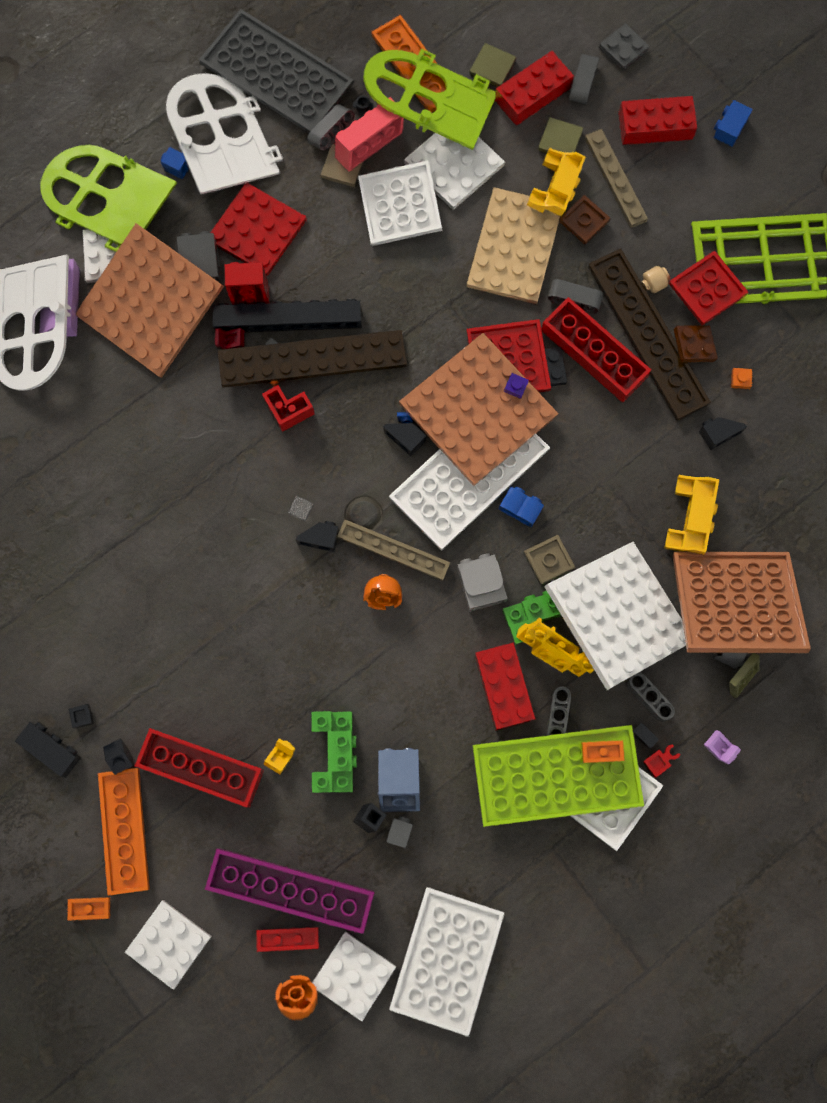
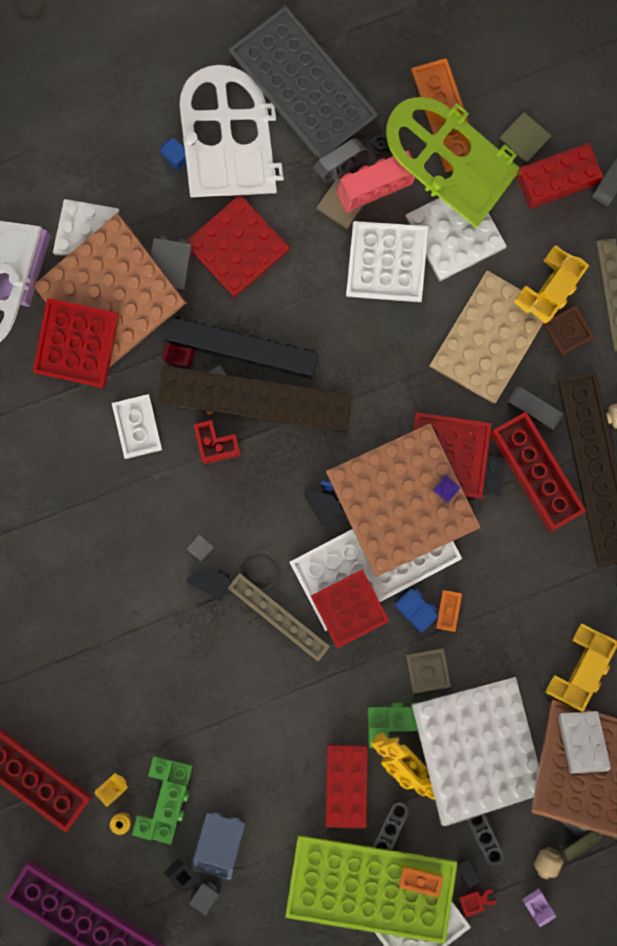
camera: 15 degrees right, 5 degrees up
lime door [41,145,177,252] -> none
red brick [225,261,270,305] -> none
orange cylinder [363,574,402,610] -> none
light grey brick [457,553,507,612] -> none
olive tile [538,117,583,153] -> none
none -> red plate [33,298,120,388]
none -> yellow brick [110,812,132,835]
none -> white plate [112,394,162,459]
none -> red plate [311,569,390,648]
none -> orange plate [436,590,462,632]
none -> tan head [534,847,564,879]
none -> white plate [558,711,611,774]

